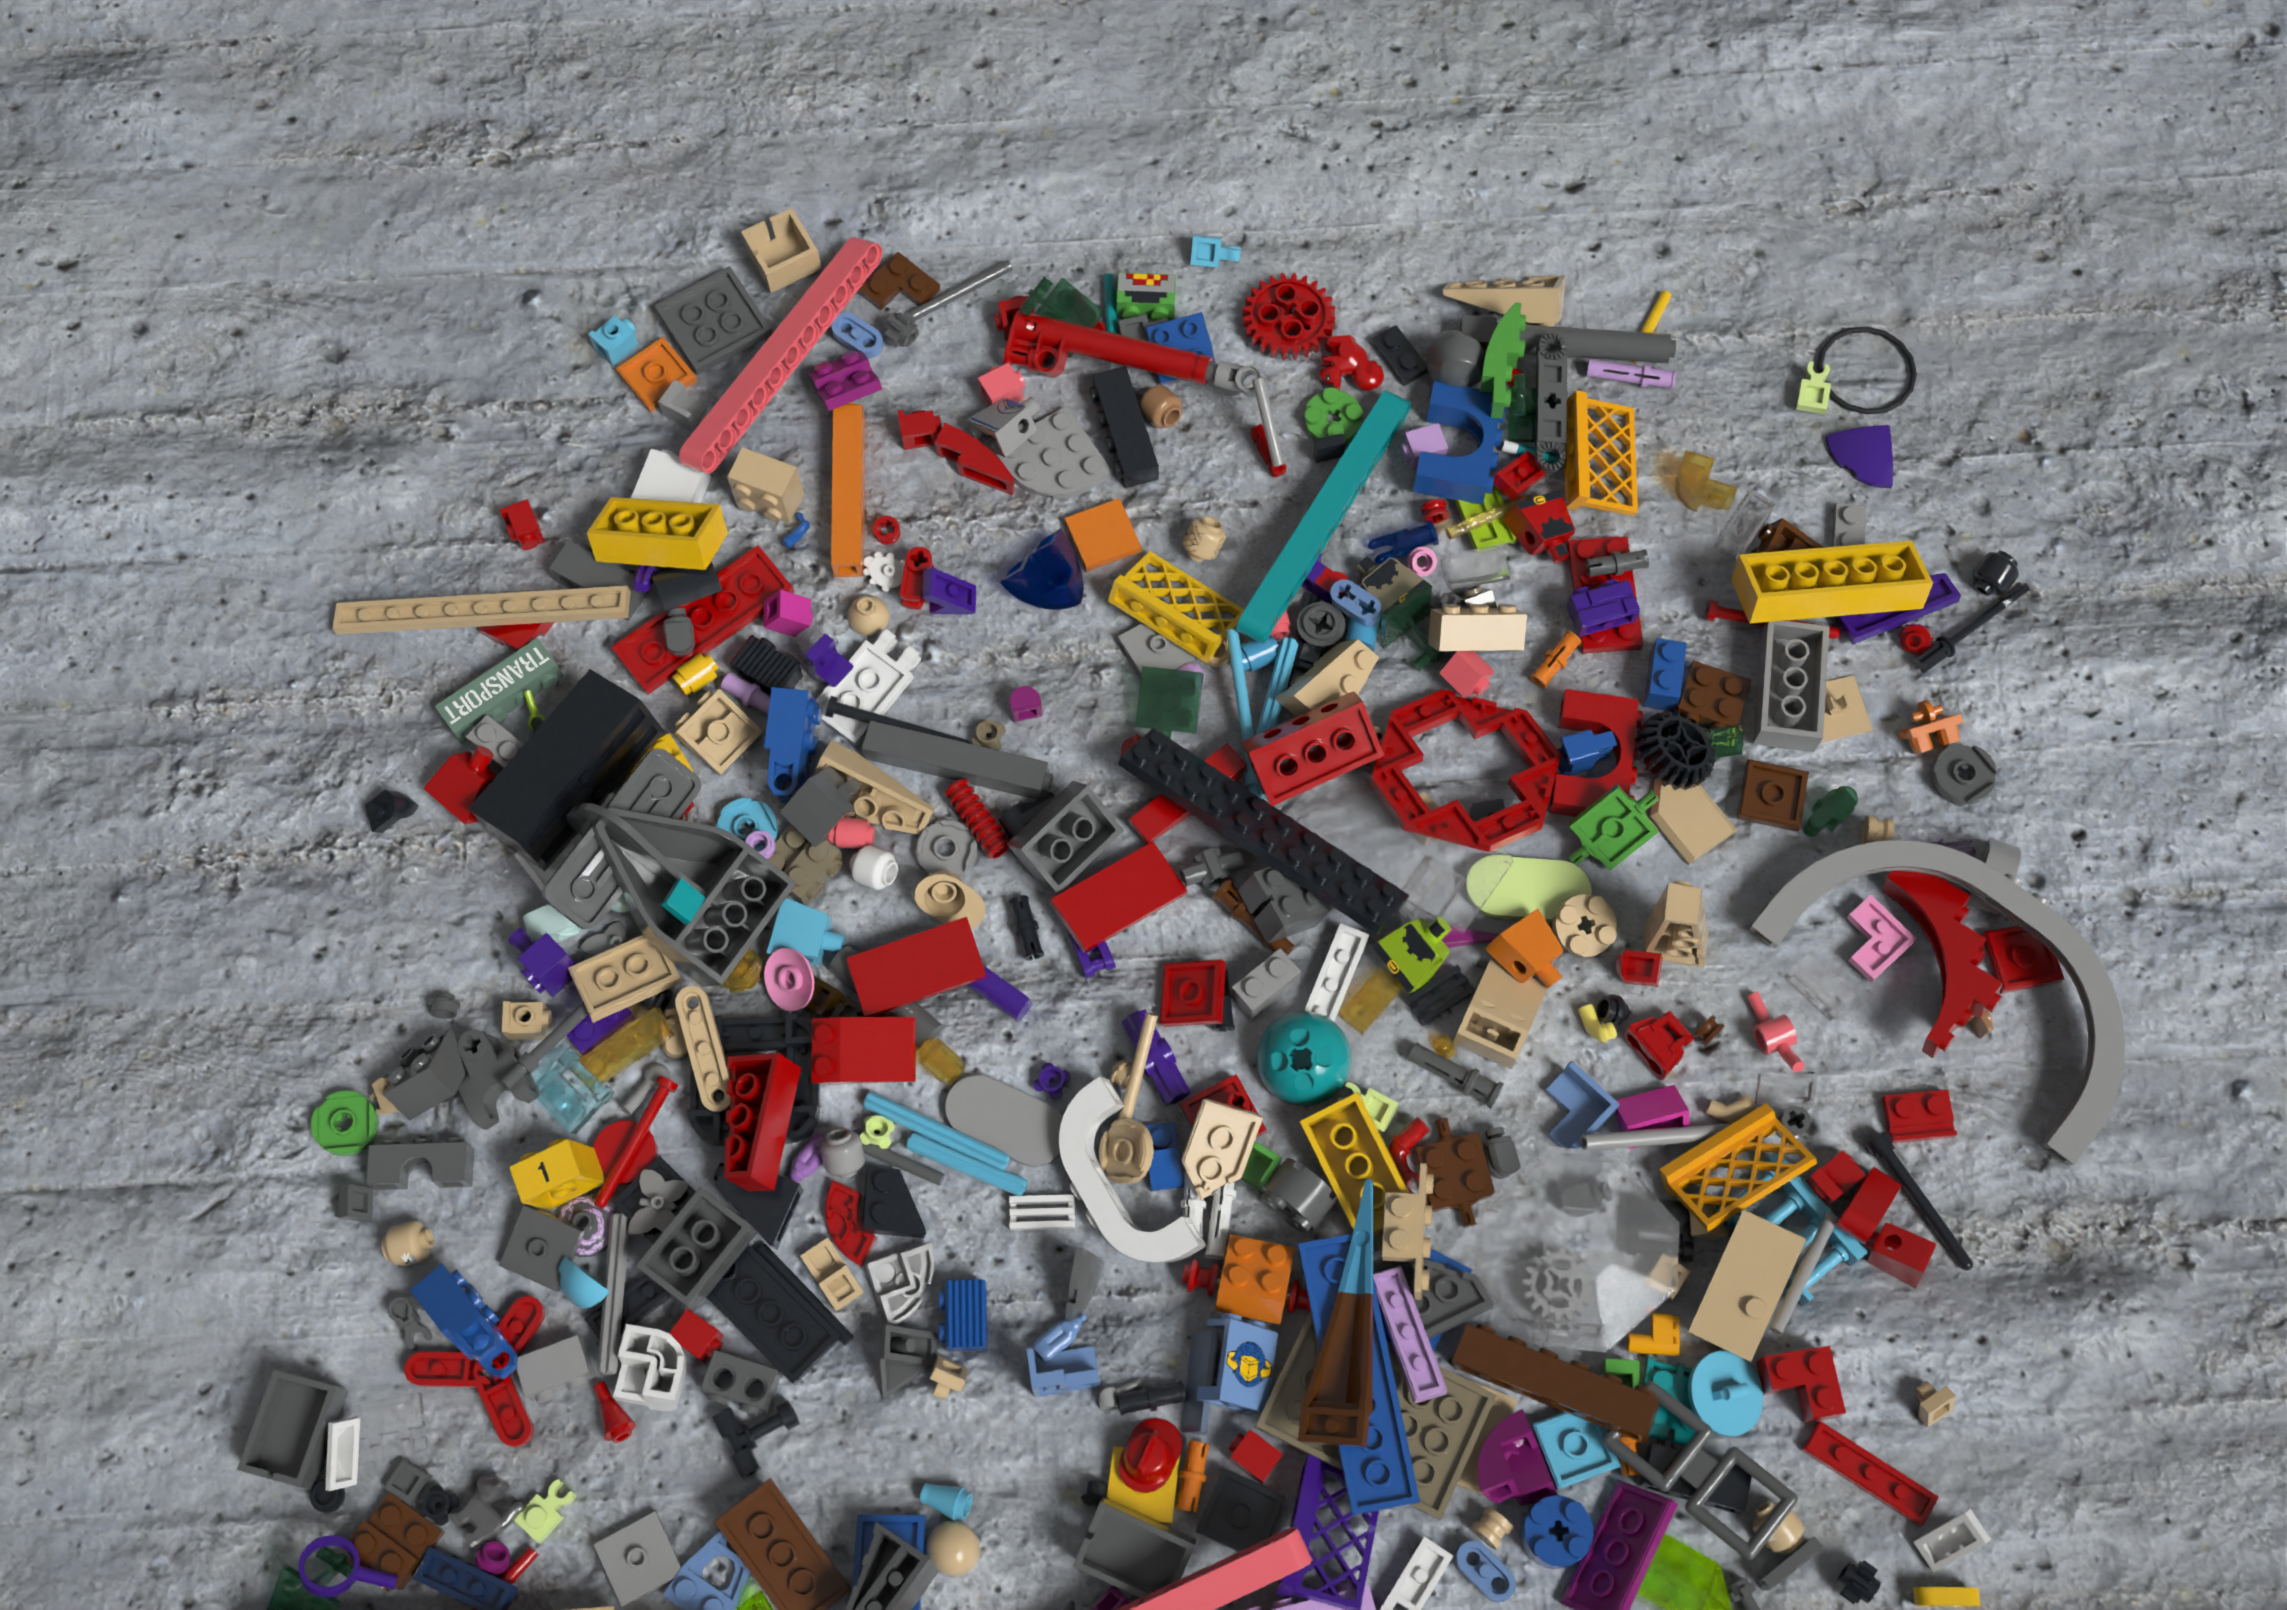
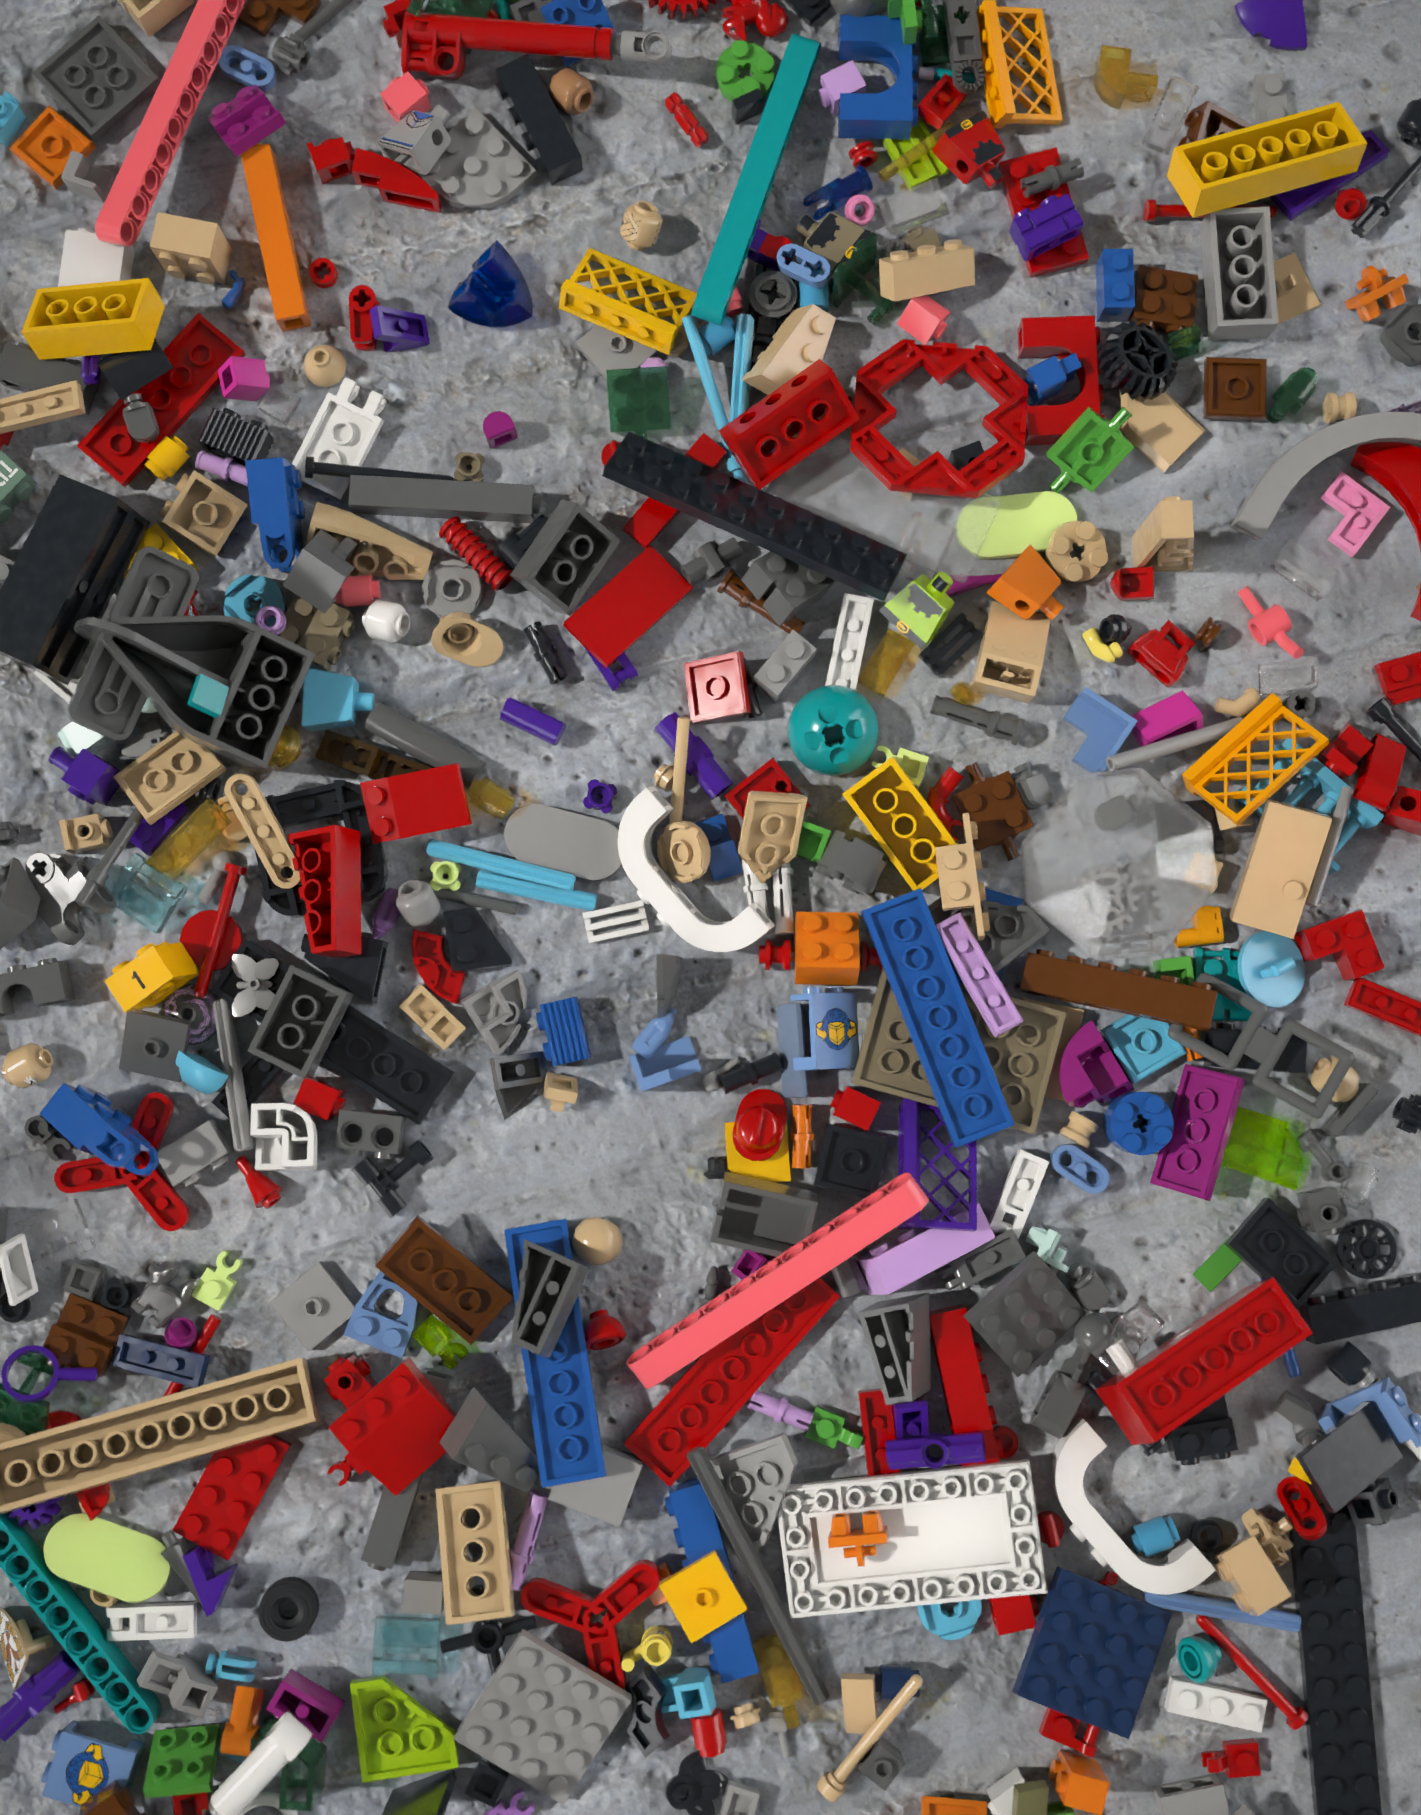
camera: 15 degrees left, 15 degrees up
lime hand [523,690,547,732] -> none
black bar [756,1243,854,1346] -> none
bright pink dish [764,948,814,1011] -> none
dark purple slope [805,633,854,687] -> none
red tile [846,917,987,1017] -> none
white piece [863,552,905,592] -> none
medium azure cone [920,1483,973,1521] -> none
orange tile [1065,498,1142,572] -> none
light grey bar [1252,377,1285,467] -> none
reddish brown plate [1298,1178,1373,1448] -> none
orange pin [1530,631,1582,689] -> none

